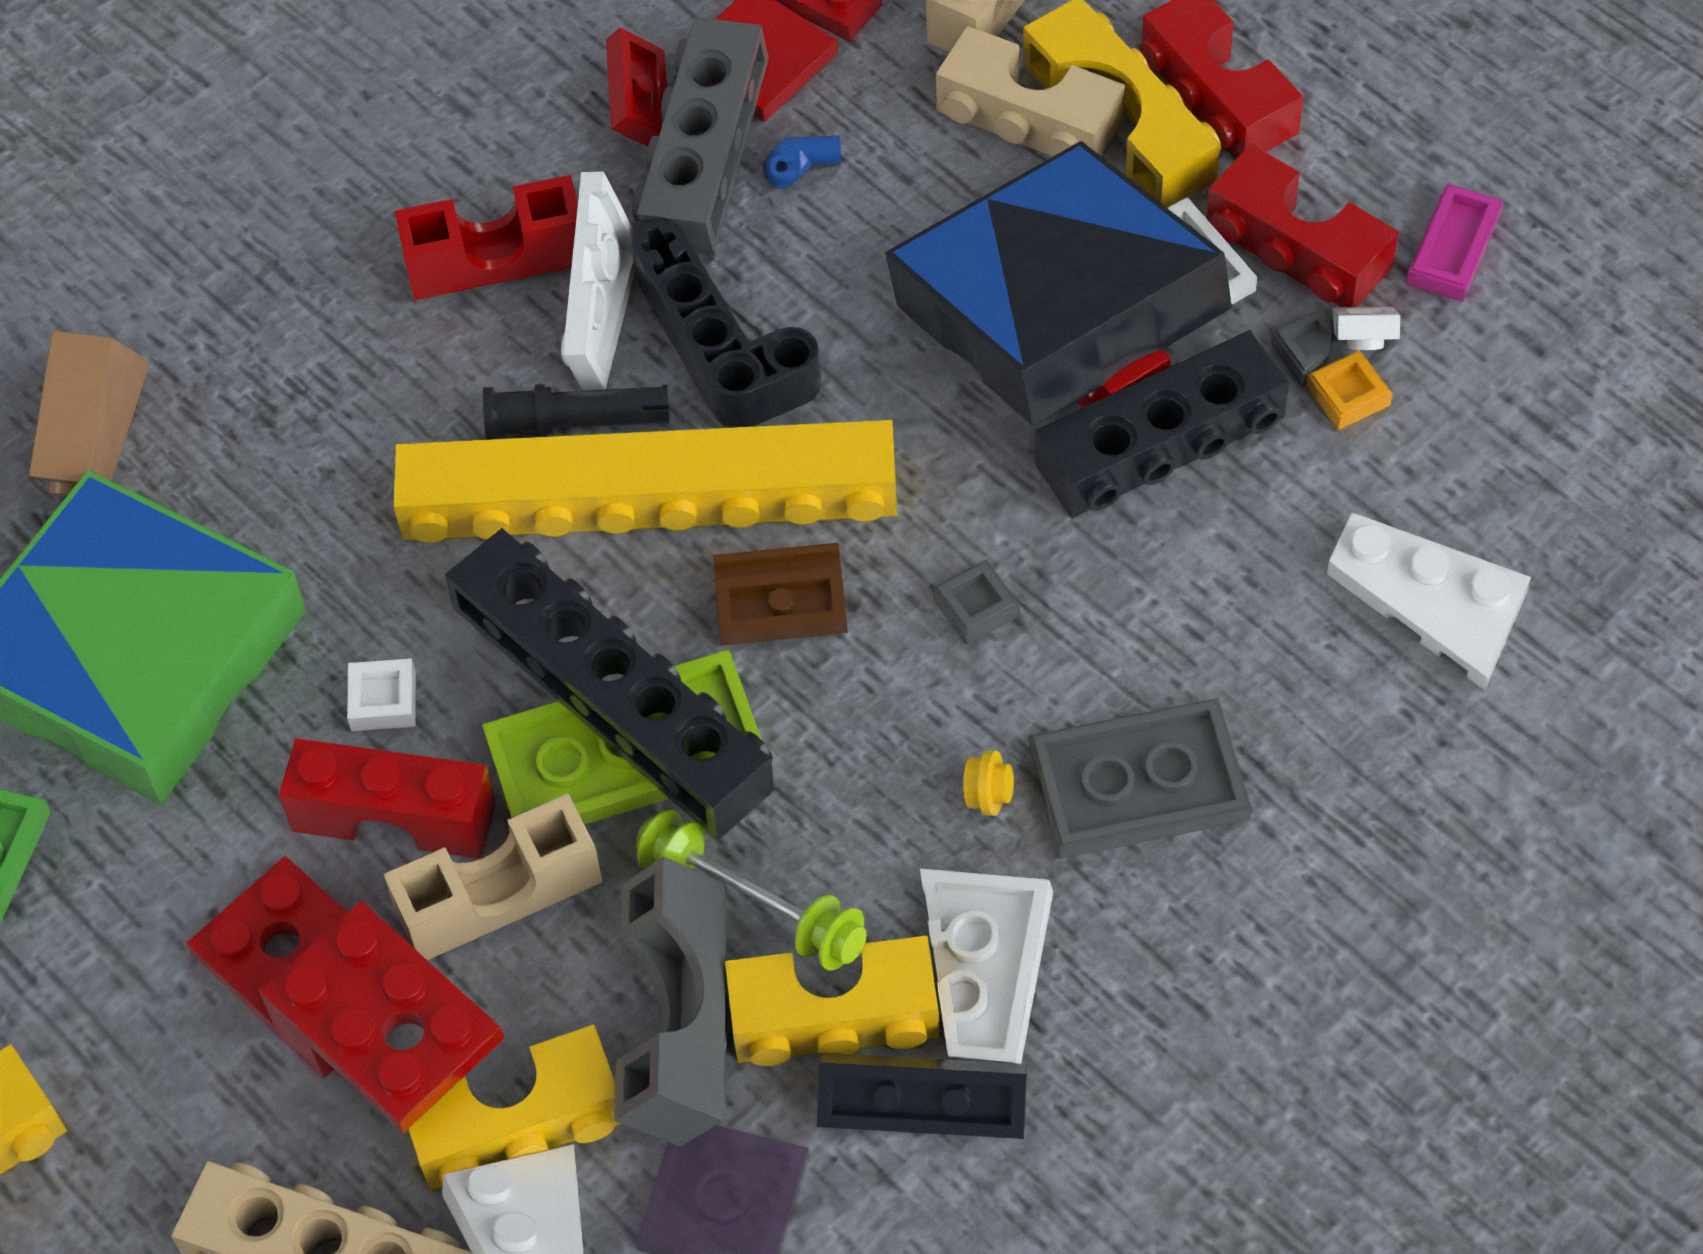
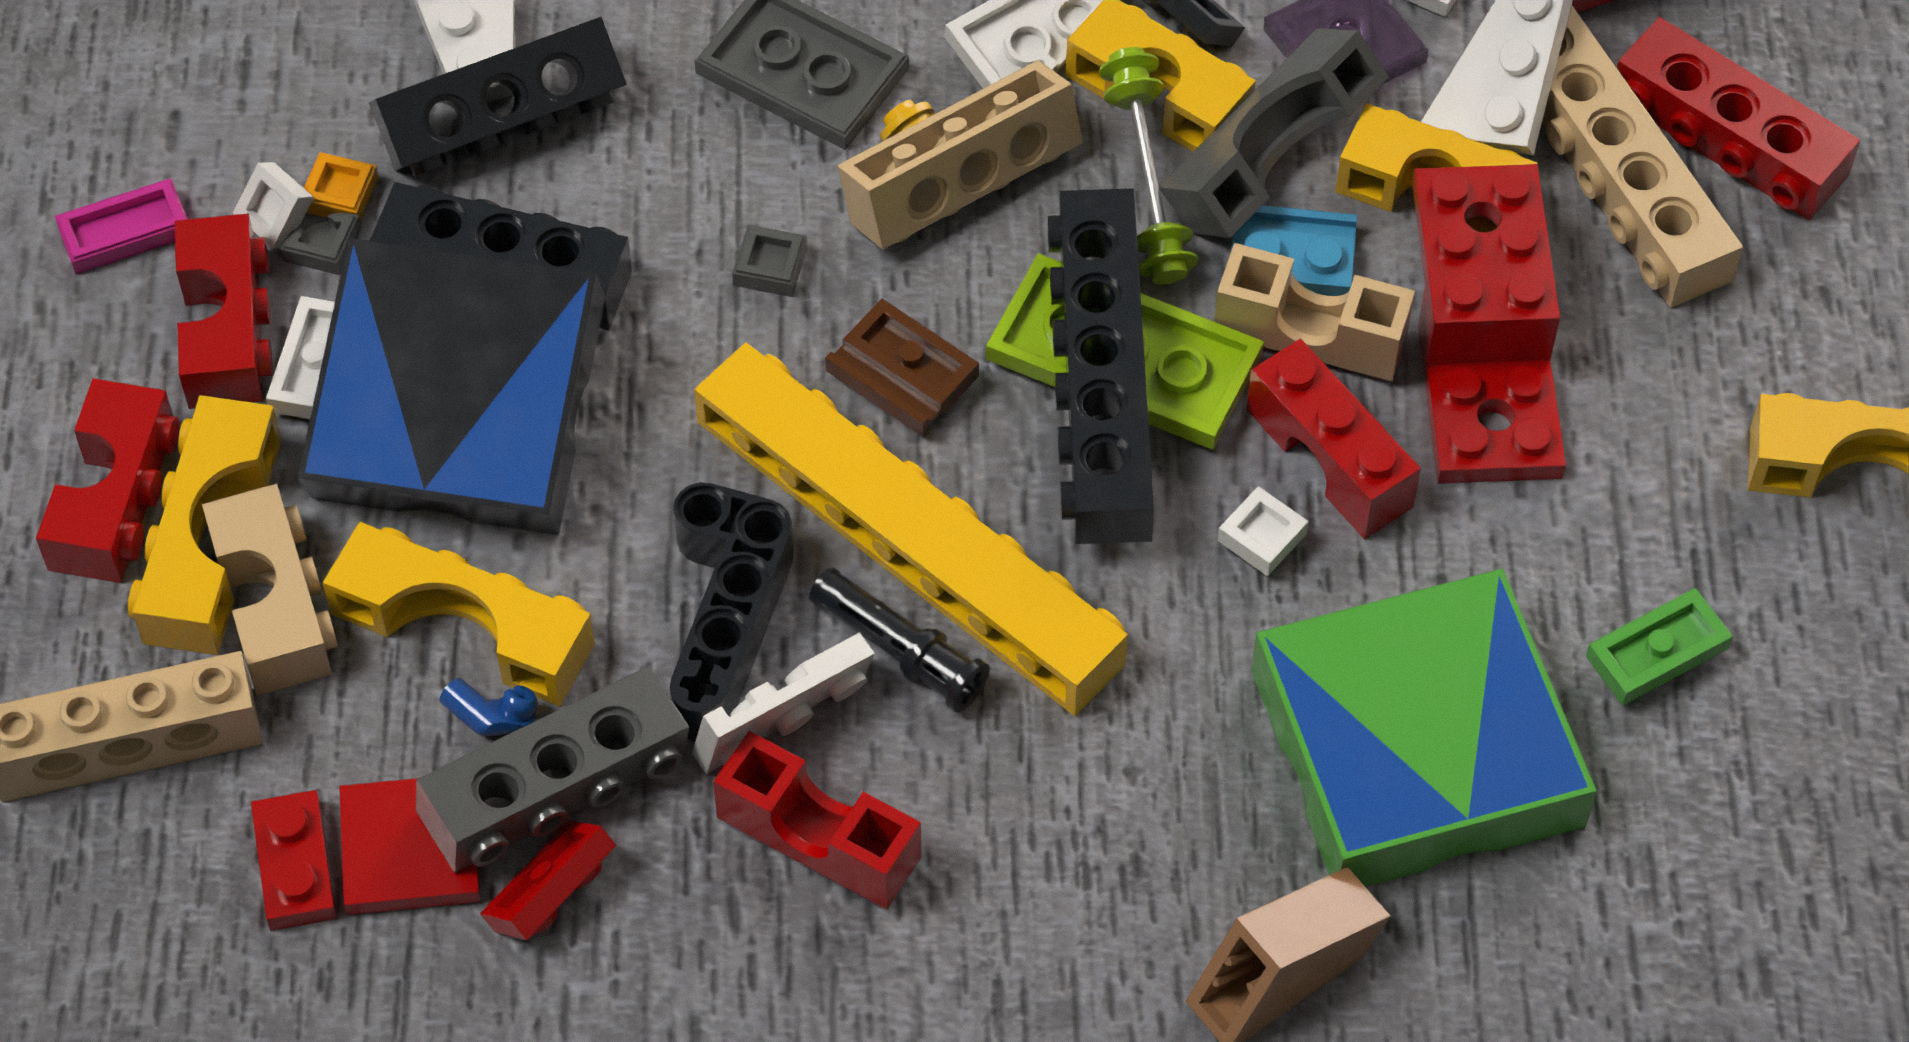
camera: 140 degrees left, 0 degrees up
none -> yellow arch [323,521,595,707]
none -> black brick [369,17,627,176]
none -> tan brick [837,60,1083,250]
none -> dark azure plate [1231,205,1357,296]

